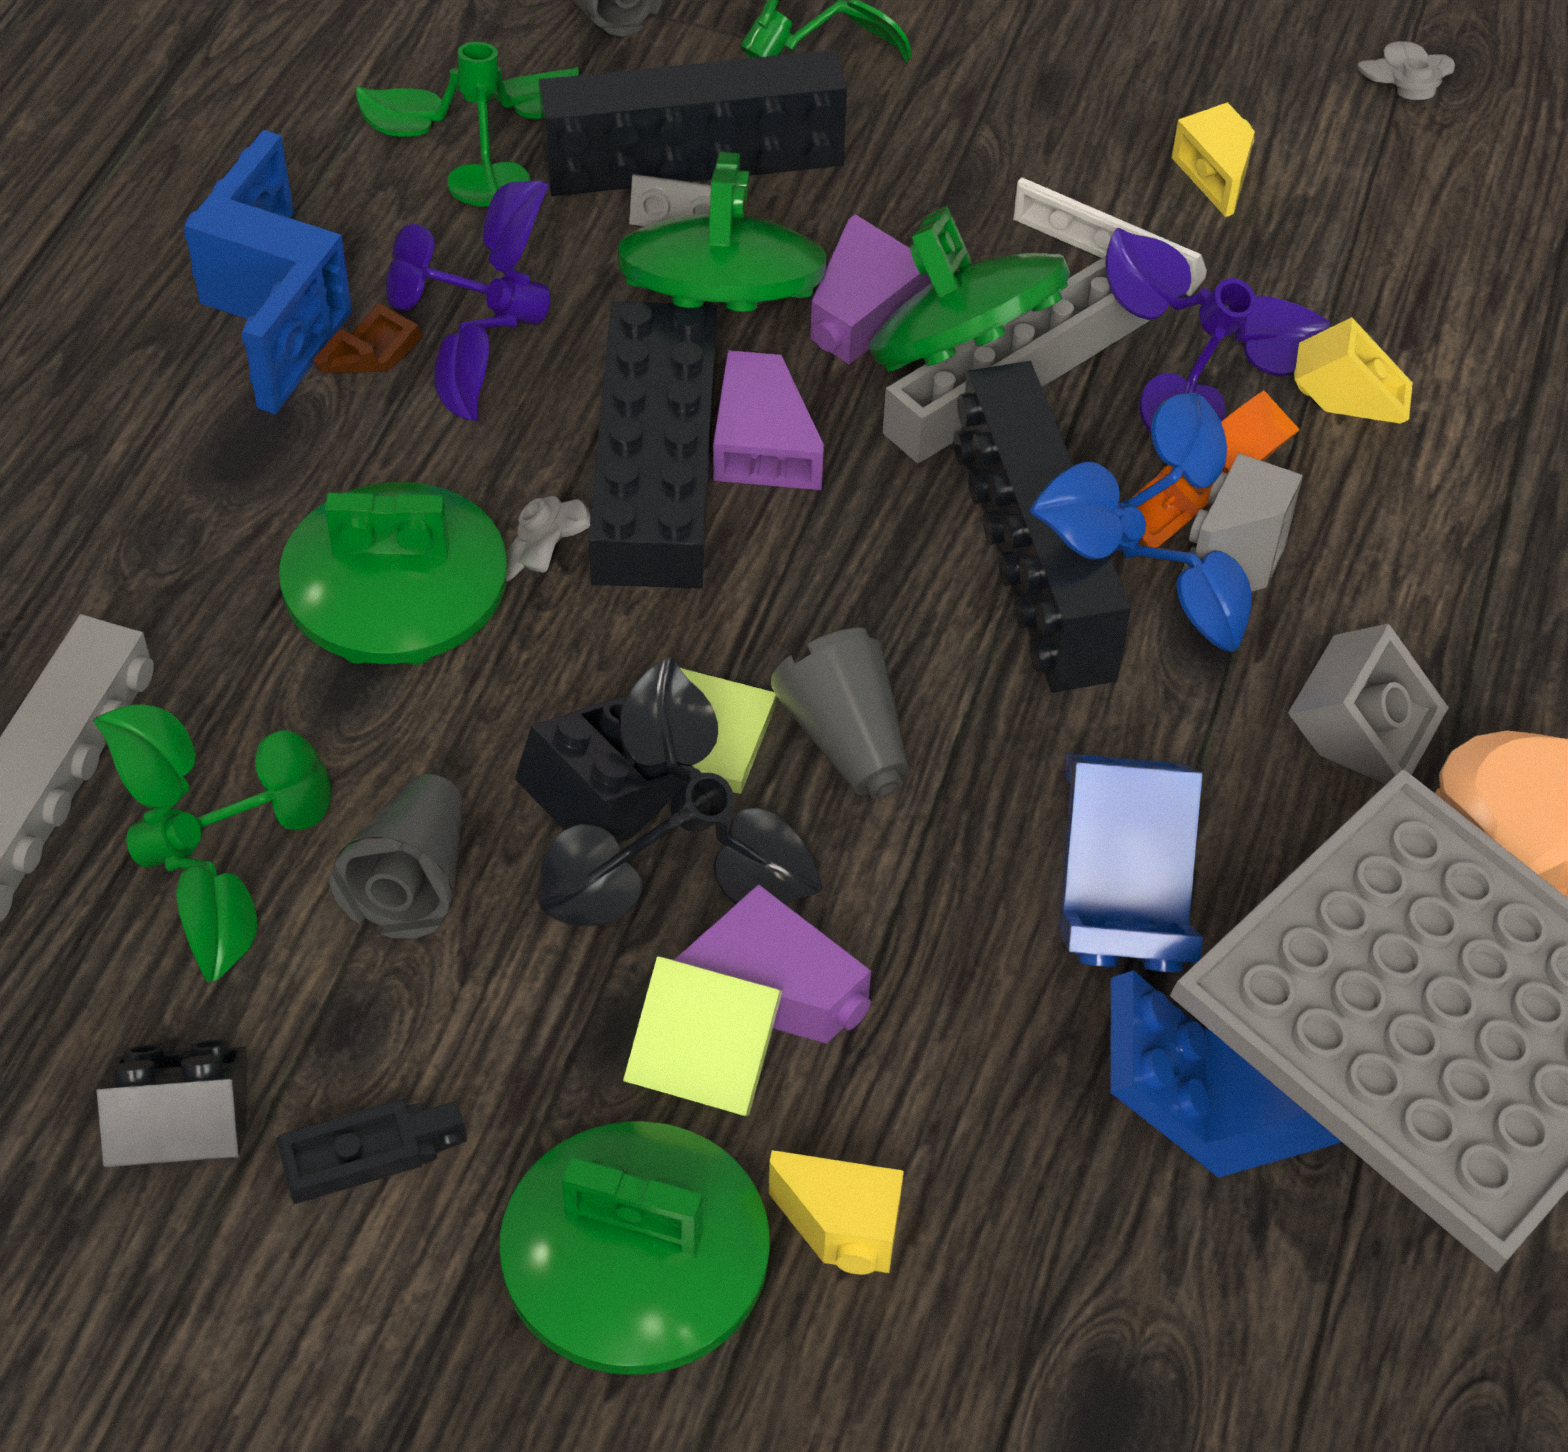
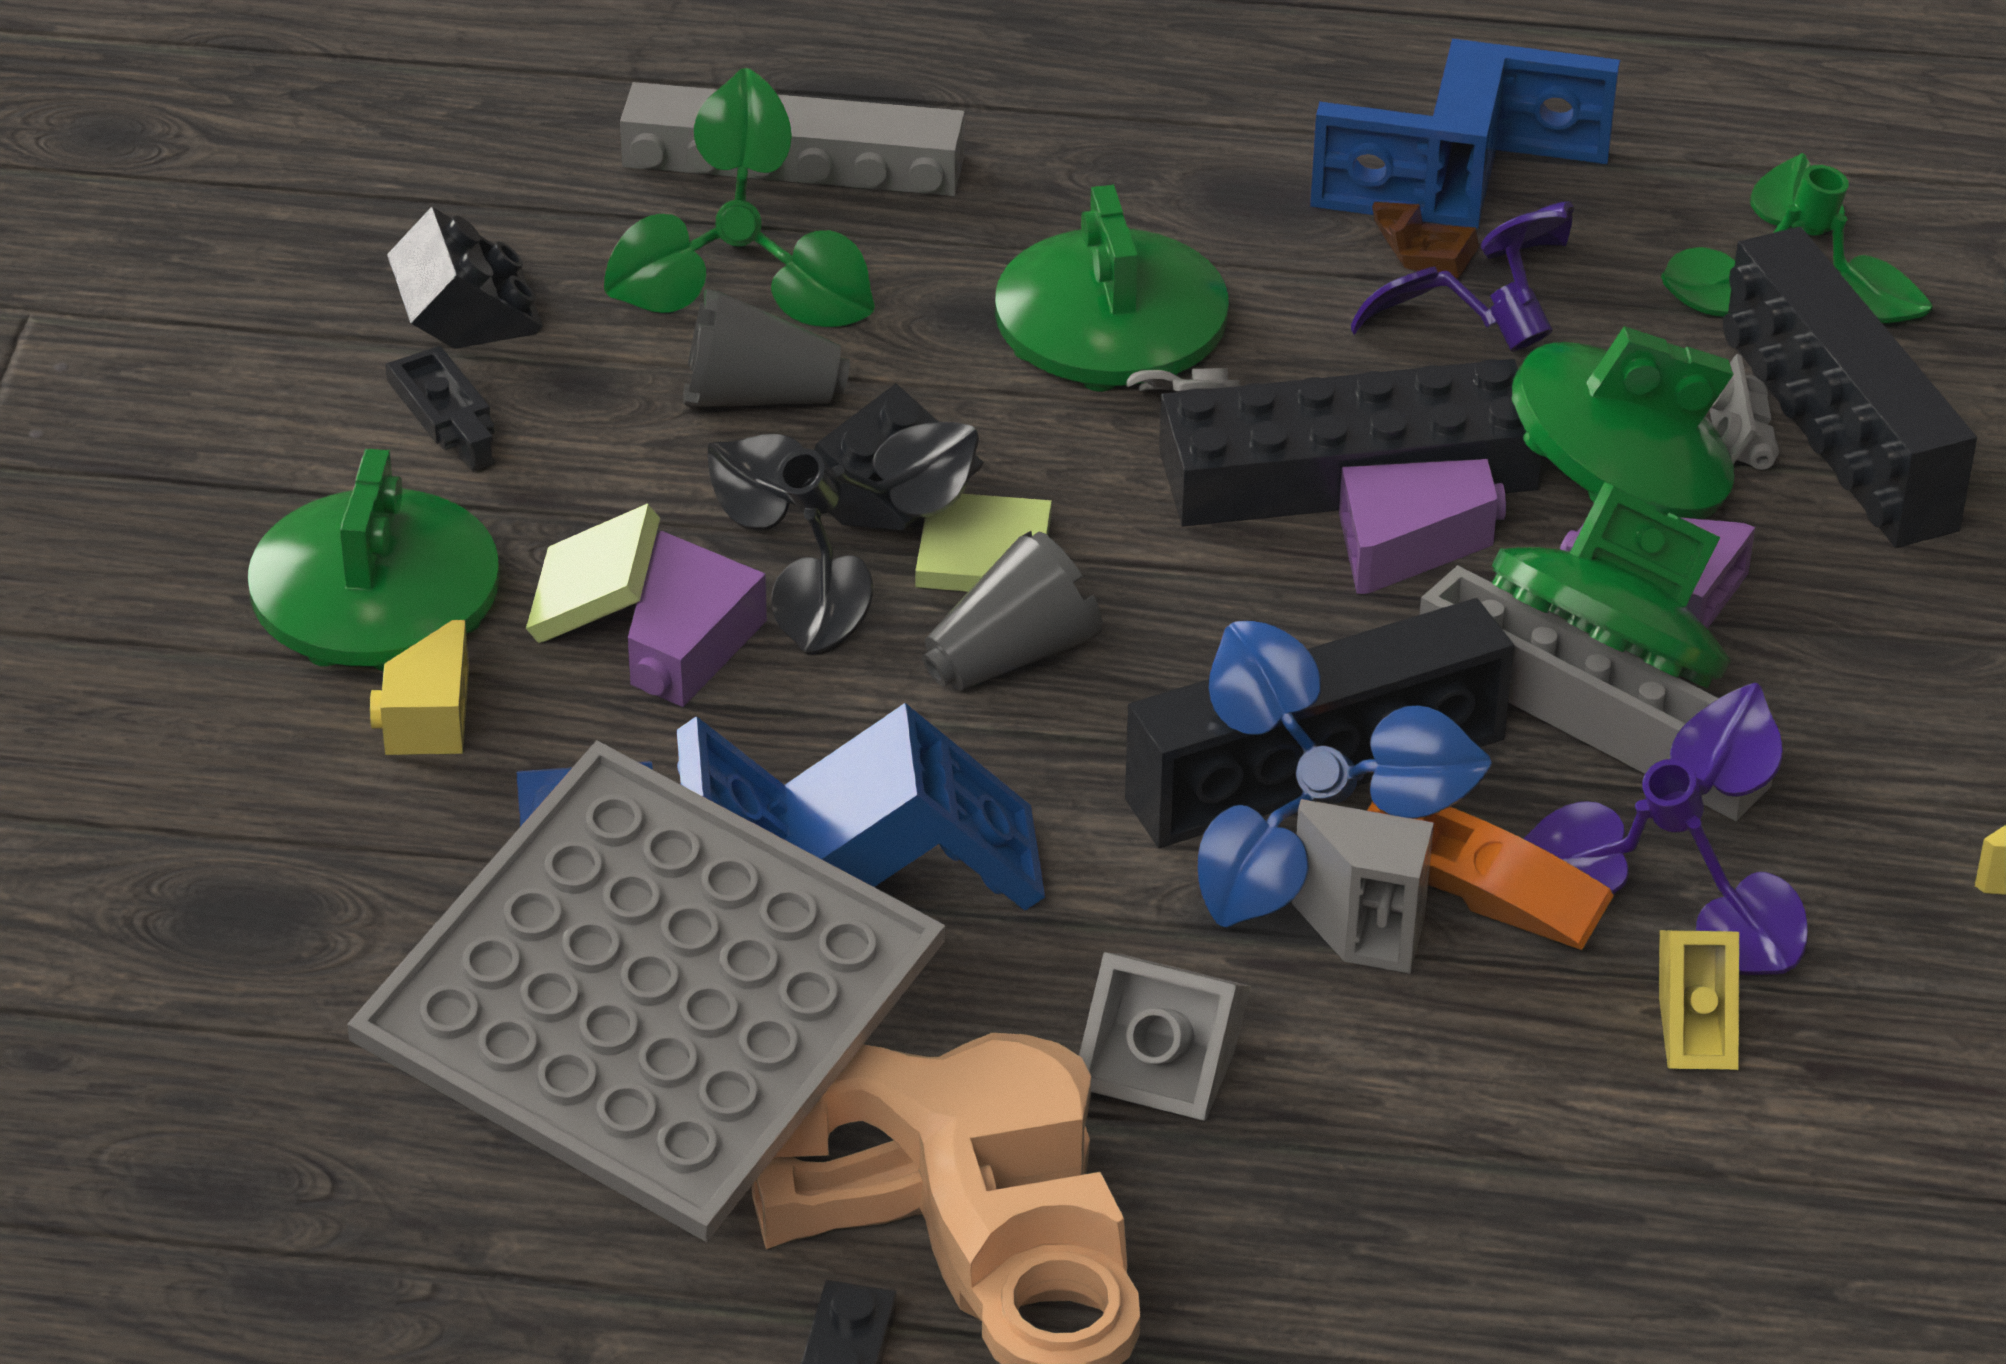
camera: 80 degrees right, 10 degrees down
white slope [1013,177,1207,296] -> none

